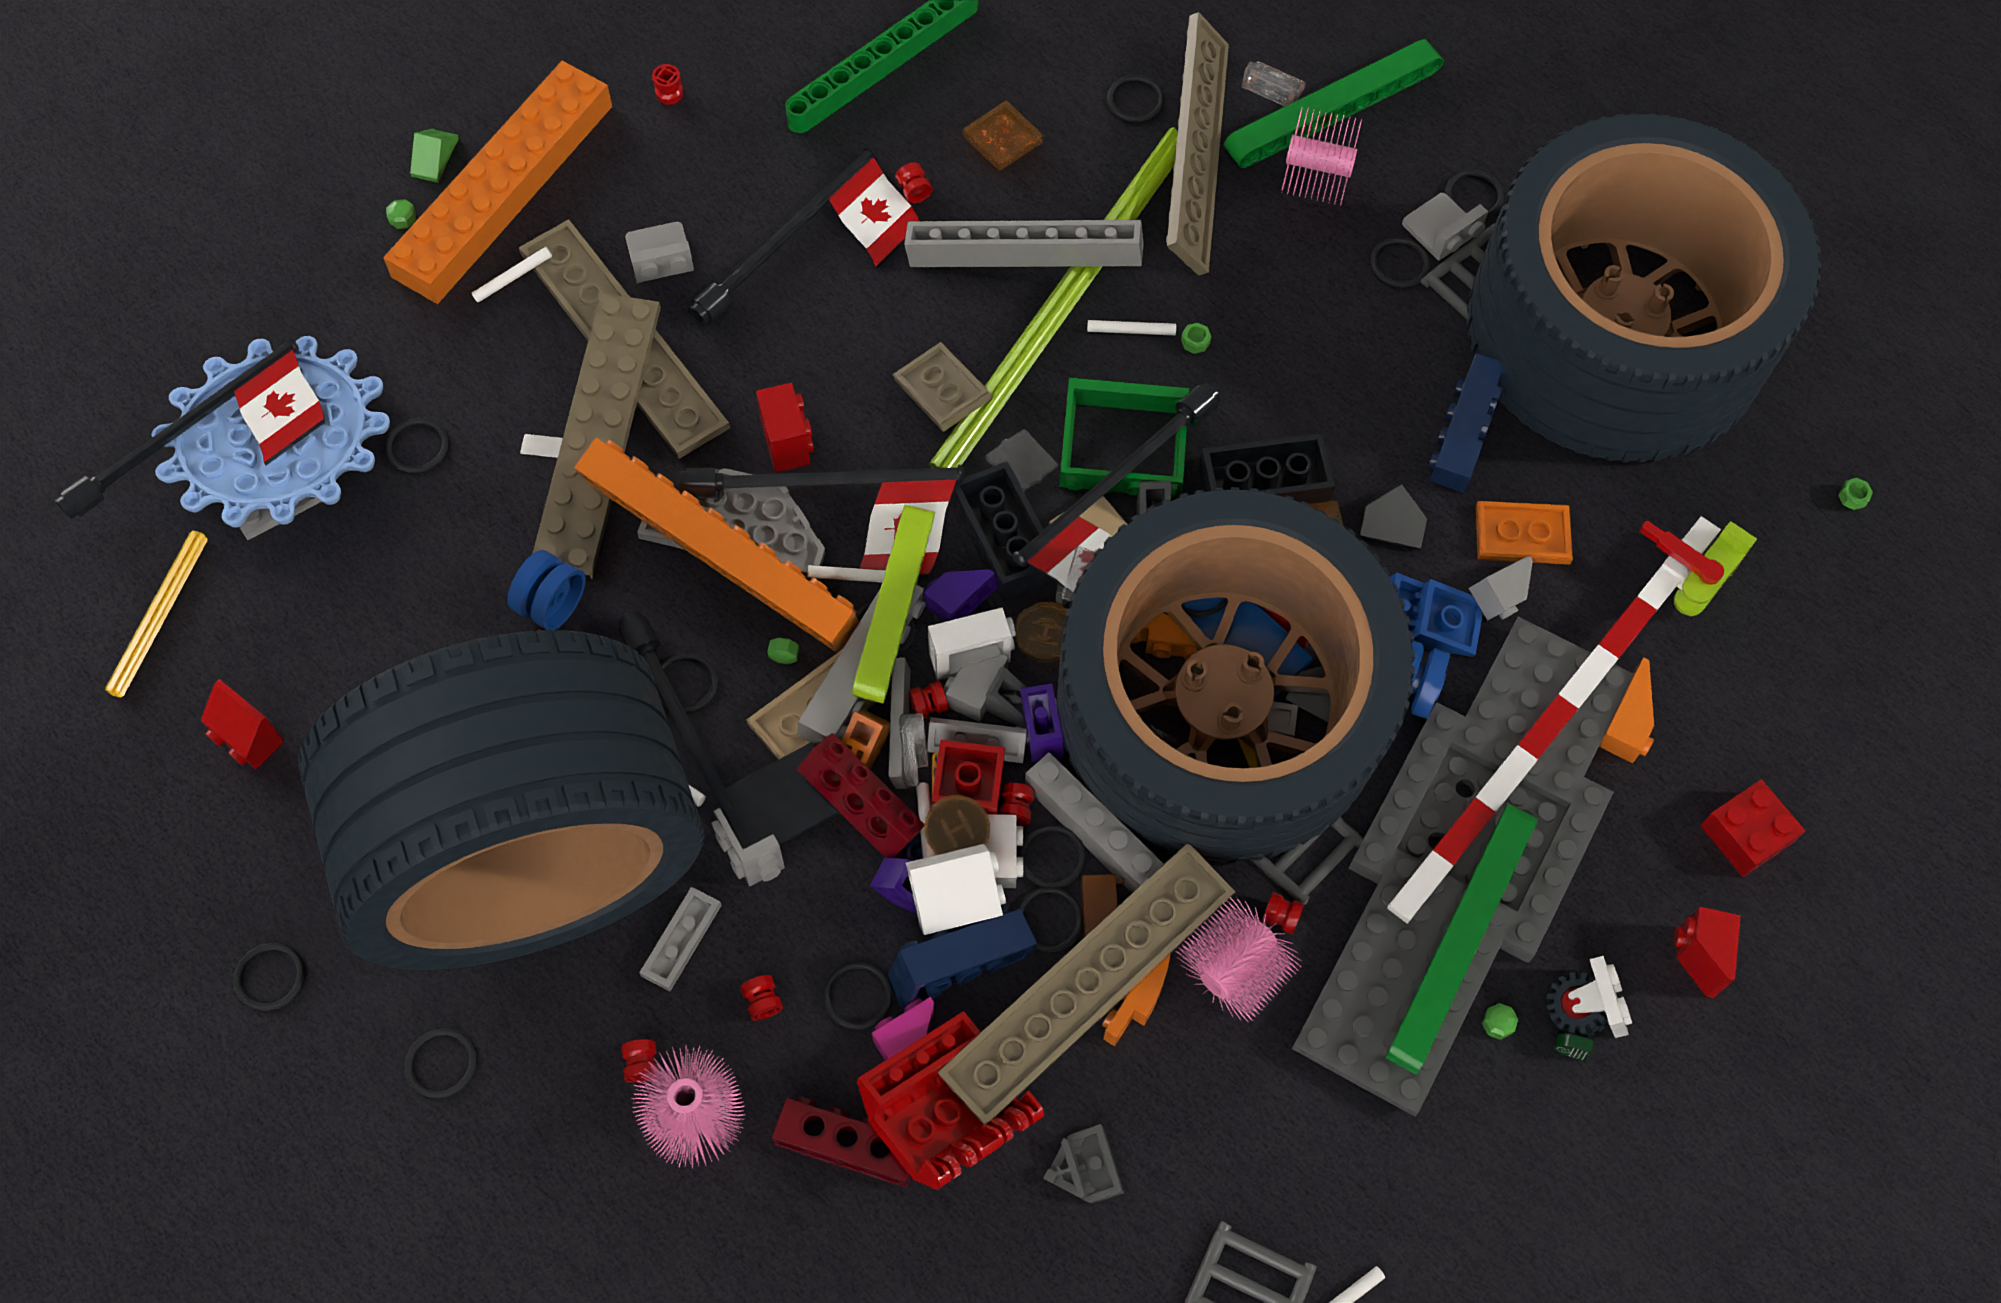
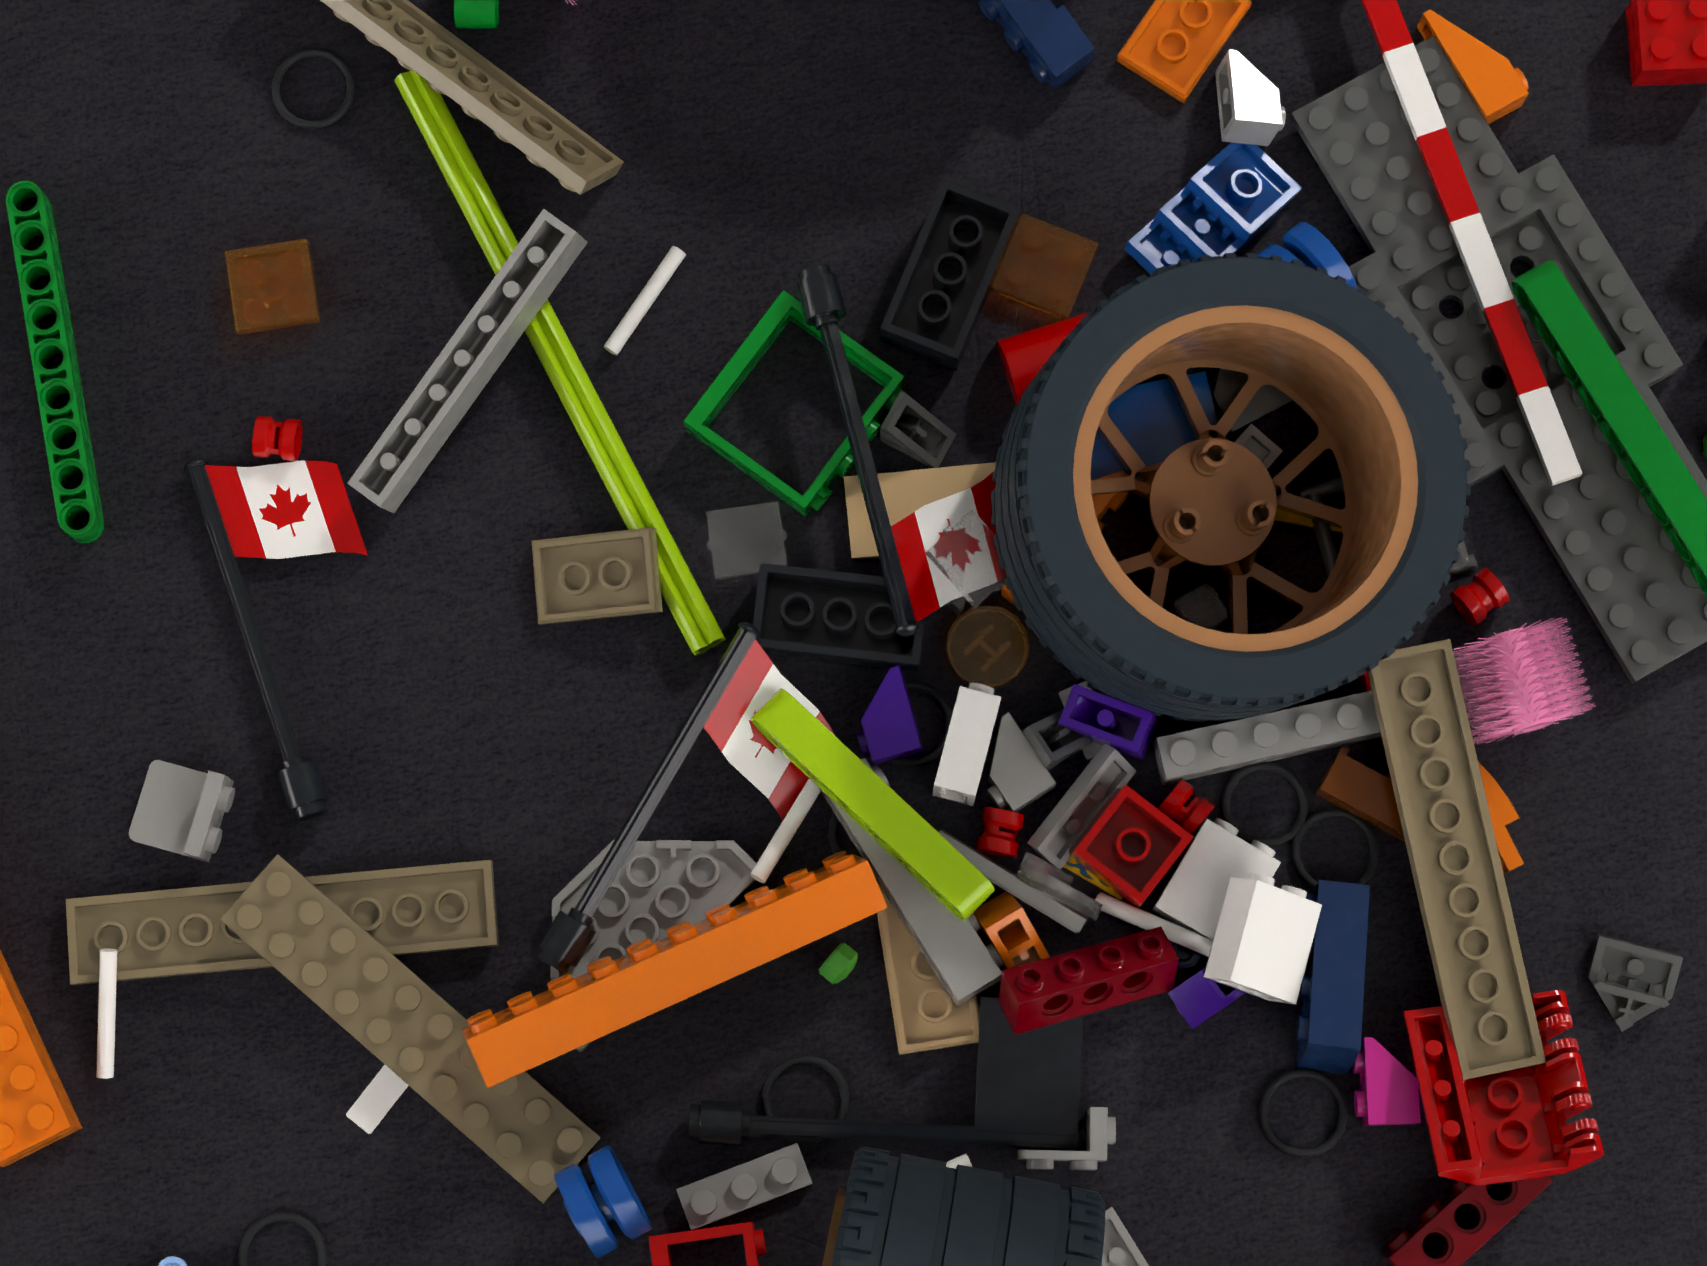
camera: 55 degrees left, 15 degrees up
red wheel [740,975,783,1021] -> none
red brick [756,383,814,473] -> none
clear orange tile [924,795,990,855] -> none
bright green tile [1181,323,1211,354] -> none
dark grey slope [1359,484,1427,550] -> none

